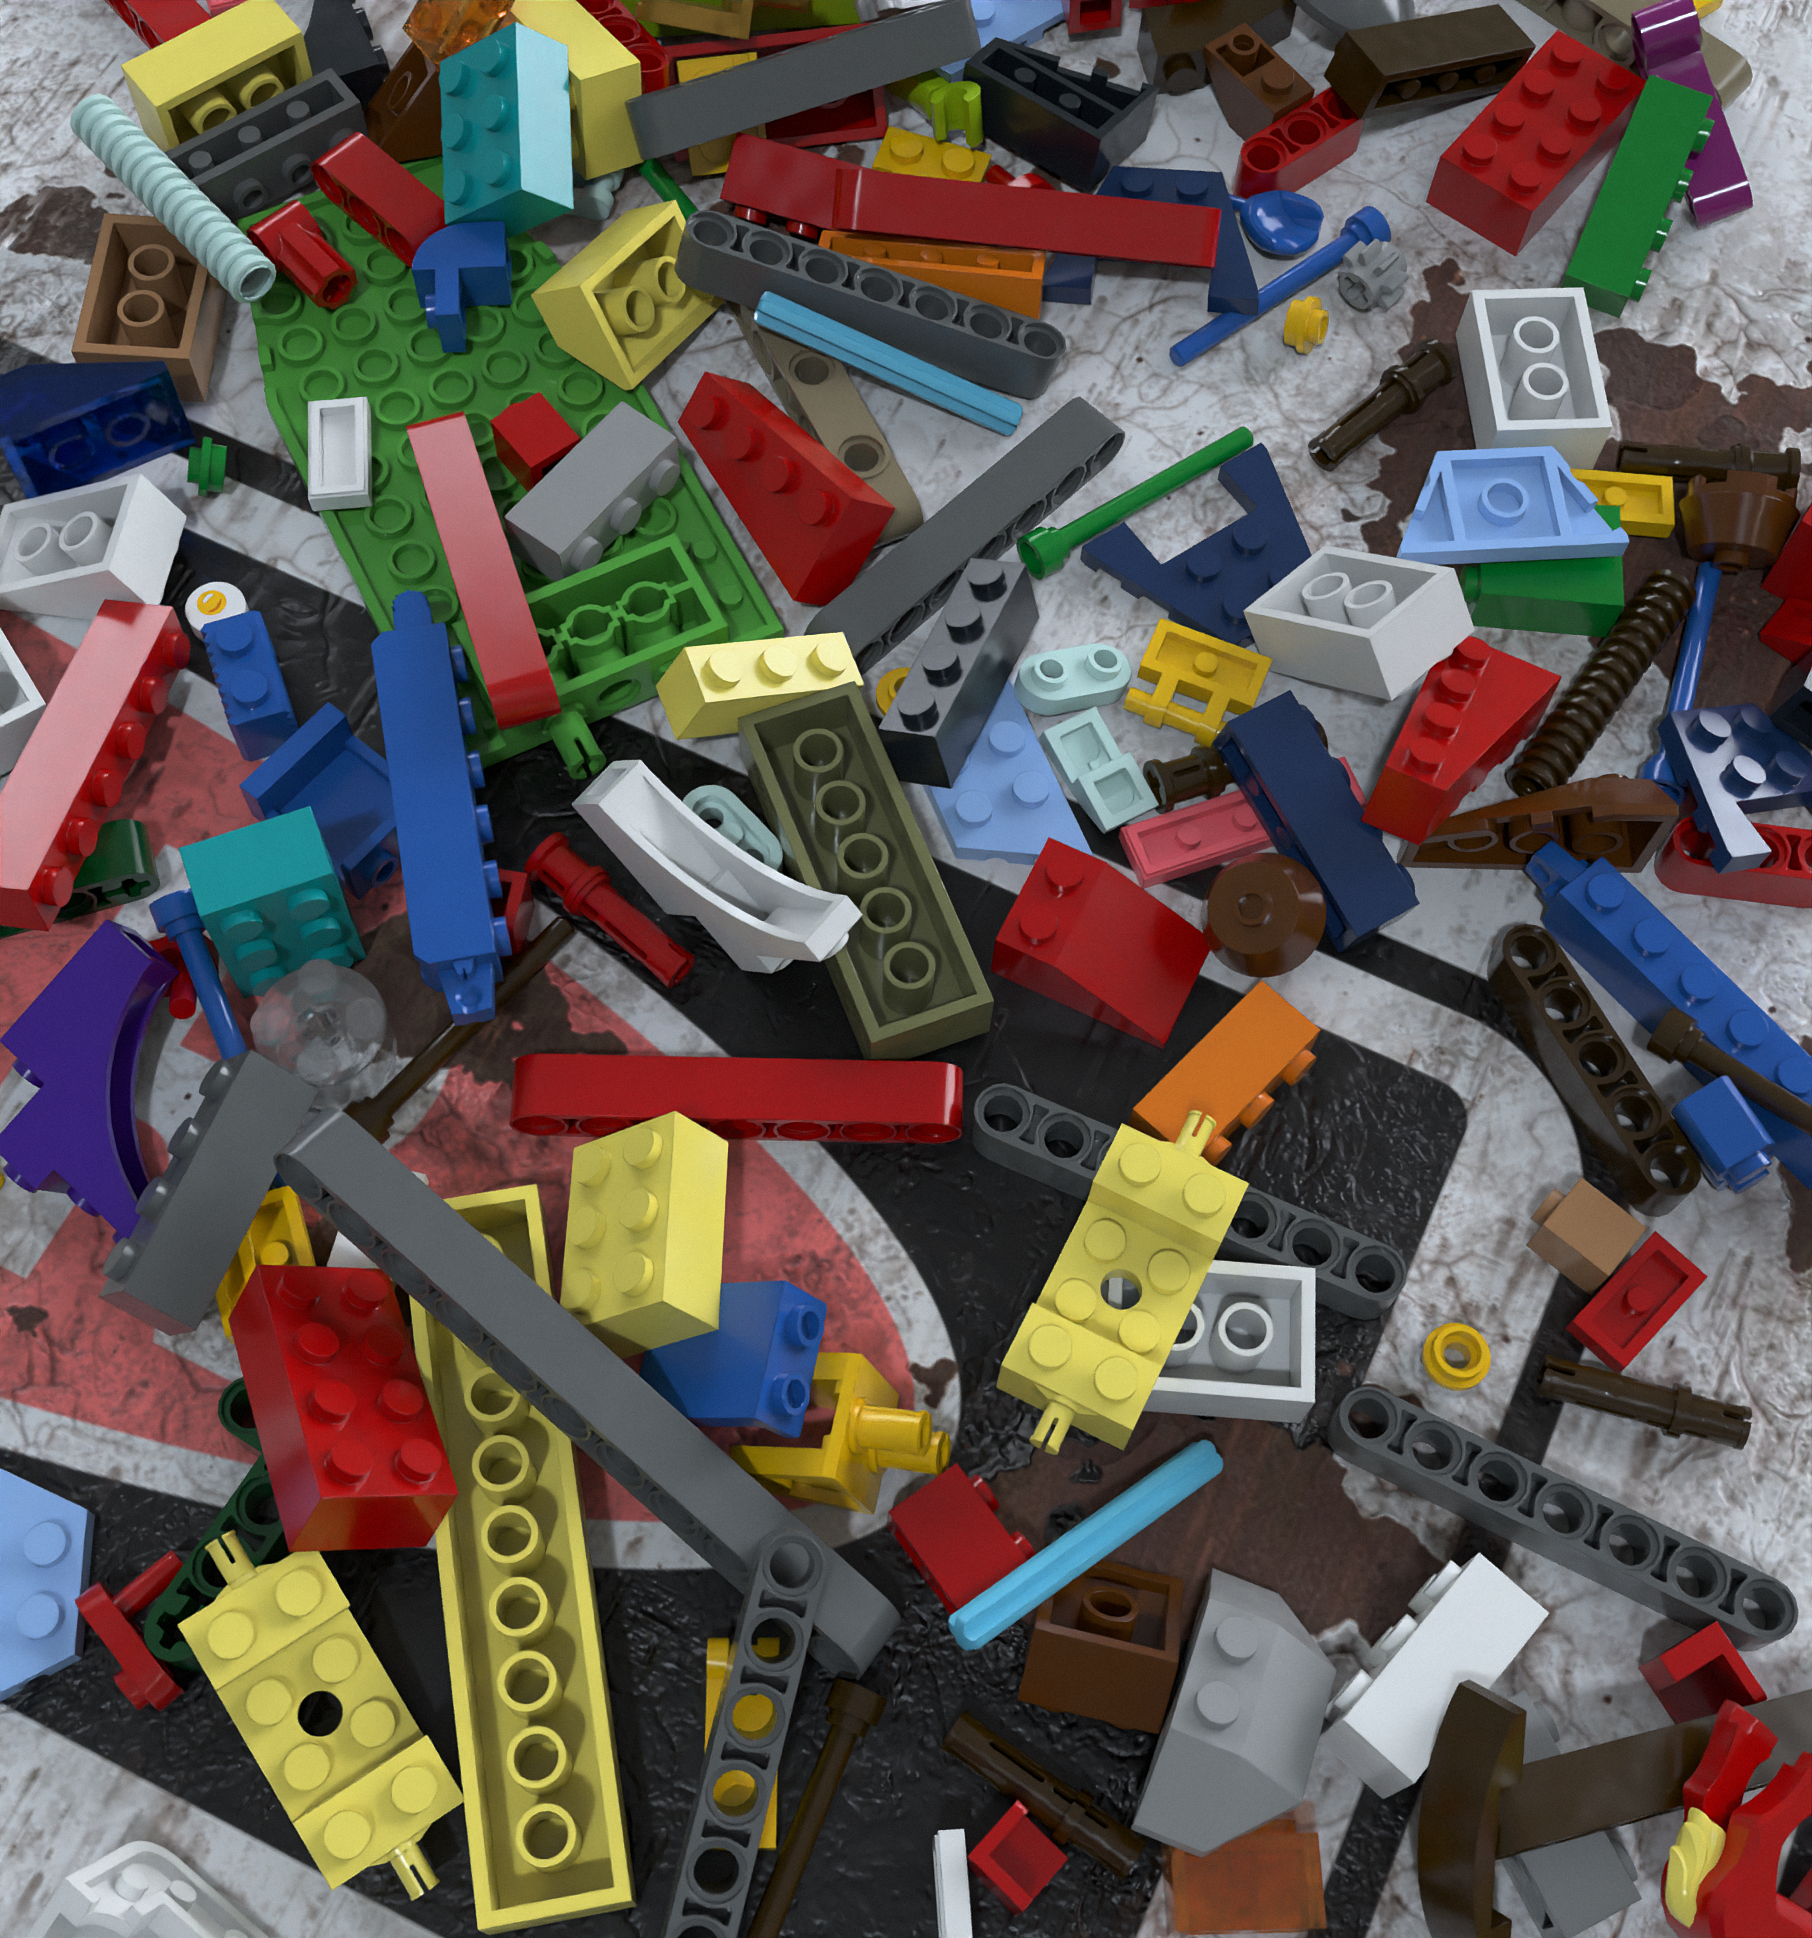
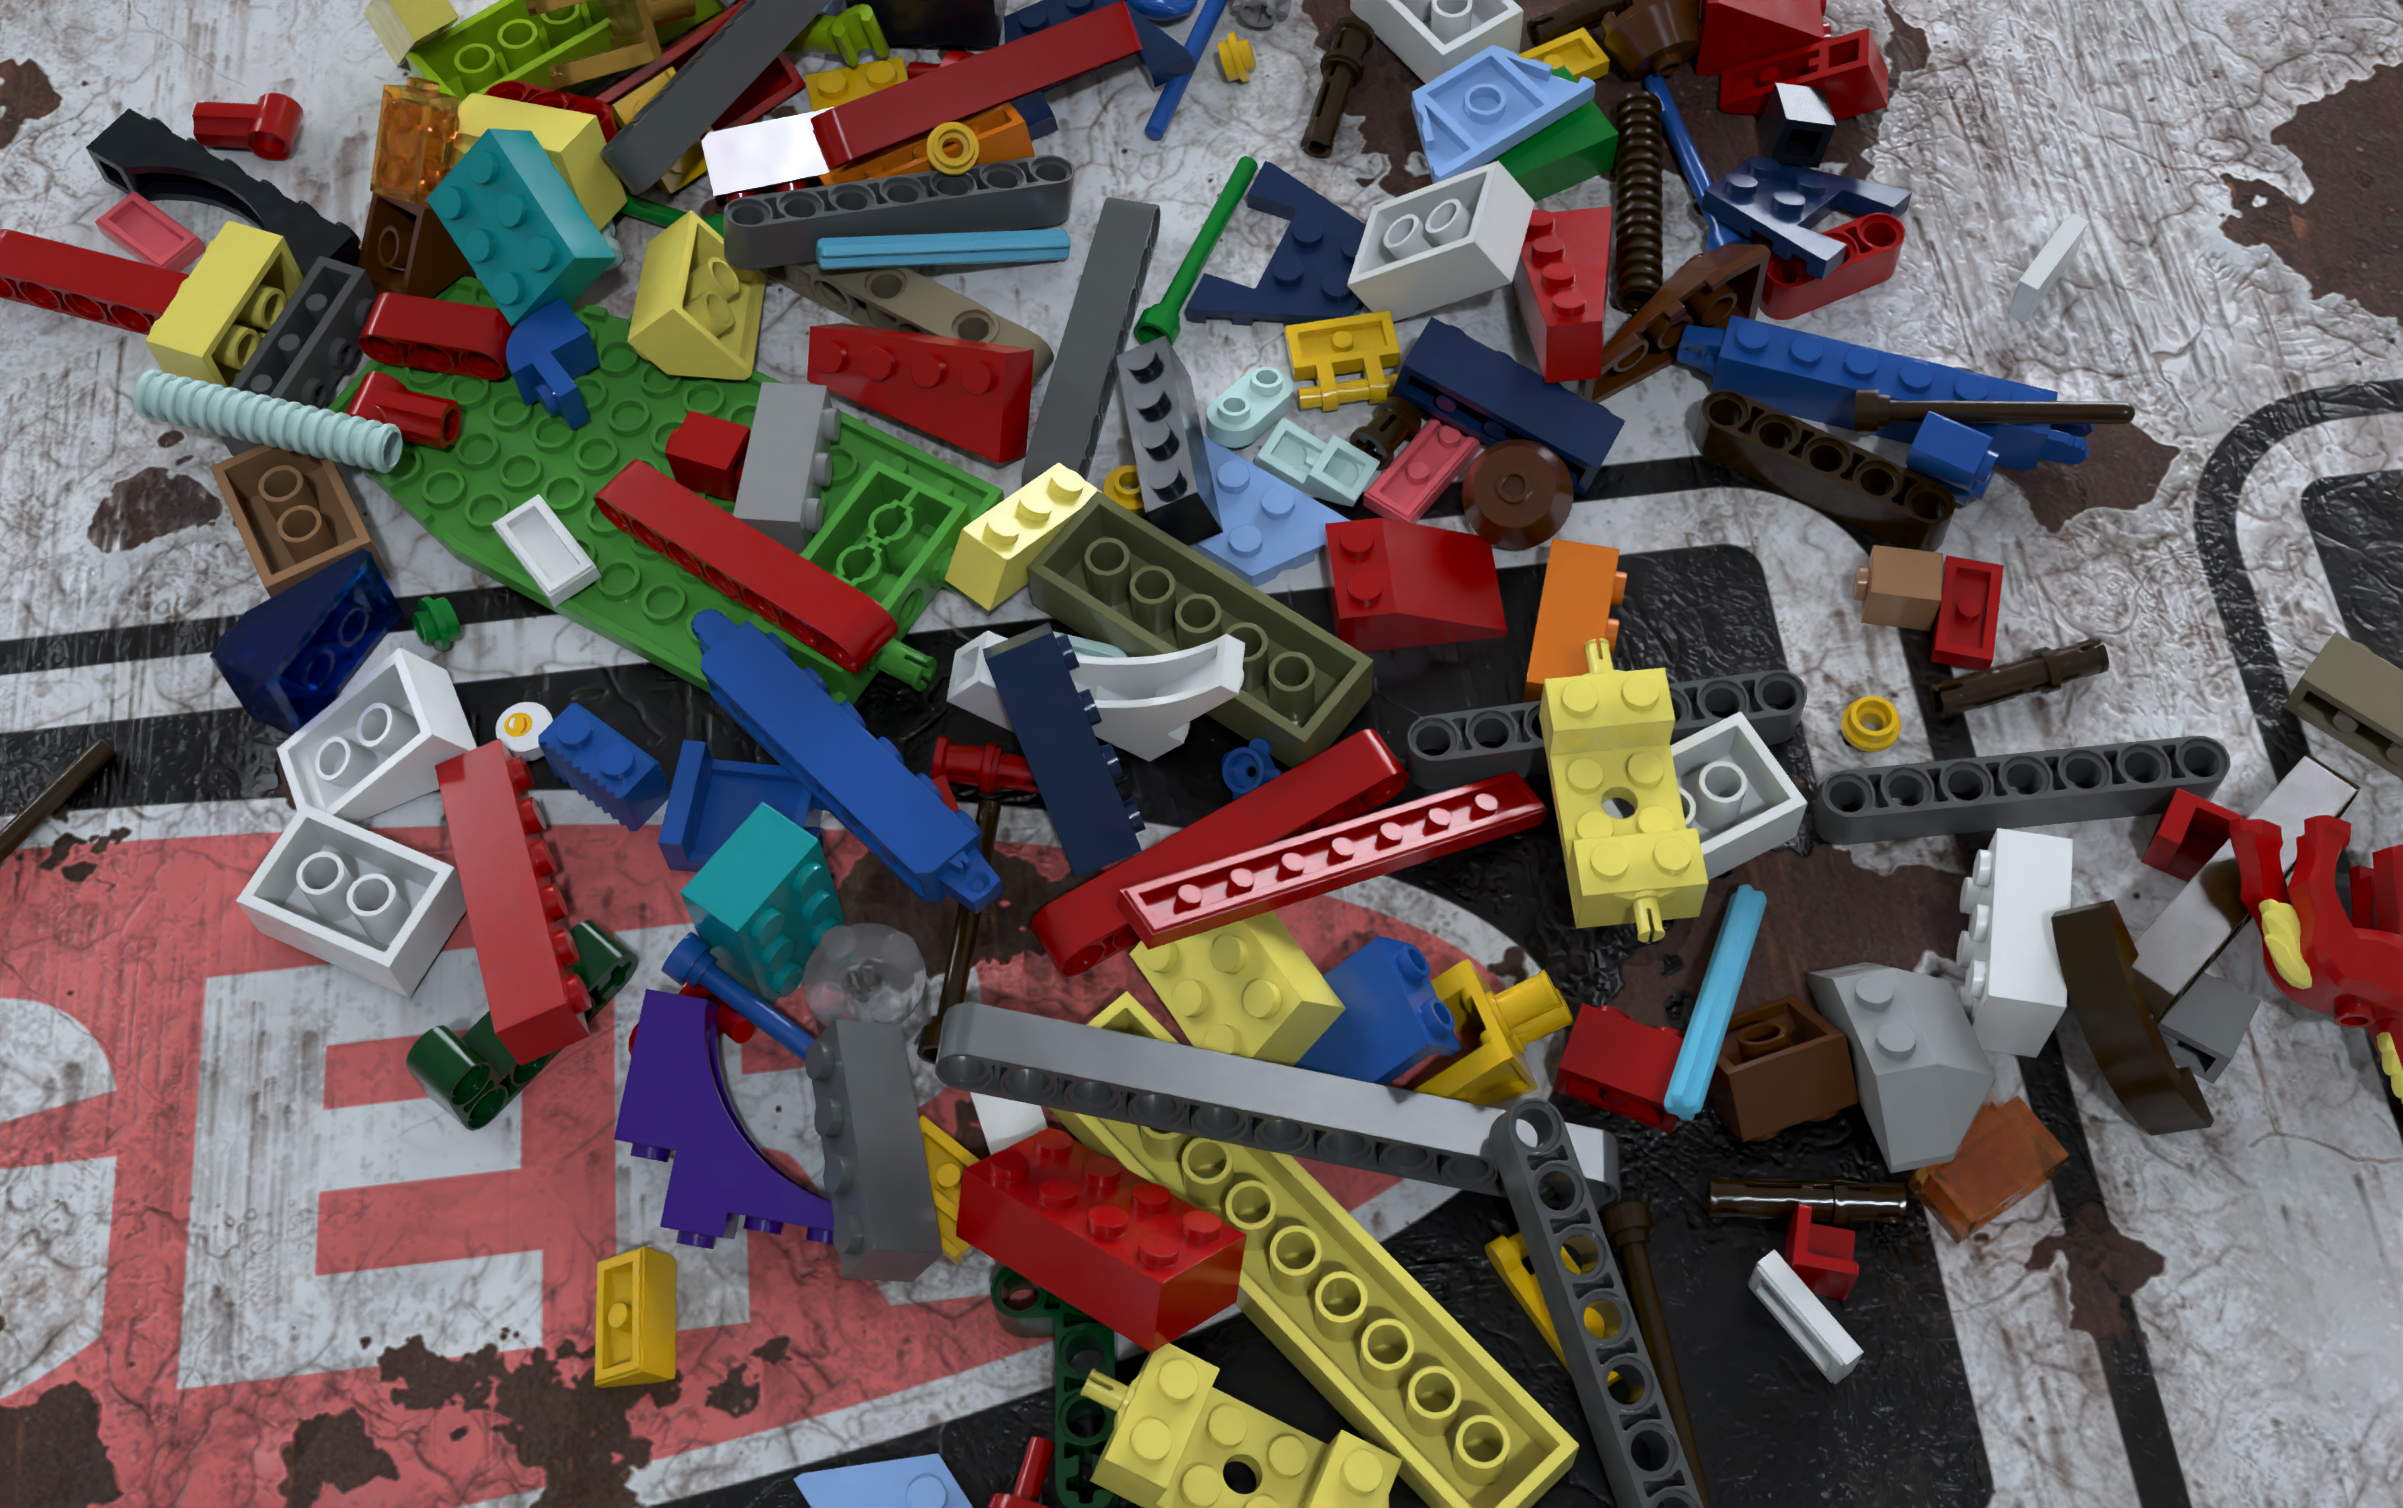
camera: 25 degrees left, 5 degrees down
none -> yellow plate [926,122,979,176]
none -> dark blue brick [982,623,1146,878]
none -> red tile [1116,770,1548,950]
none -> blue plate [1221,738,1283,801]

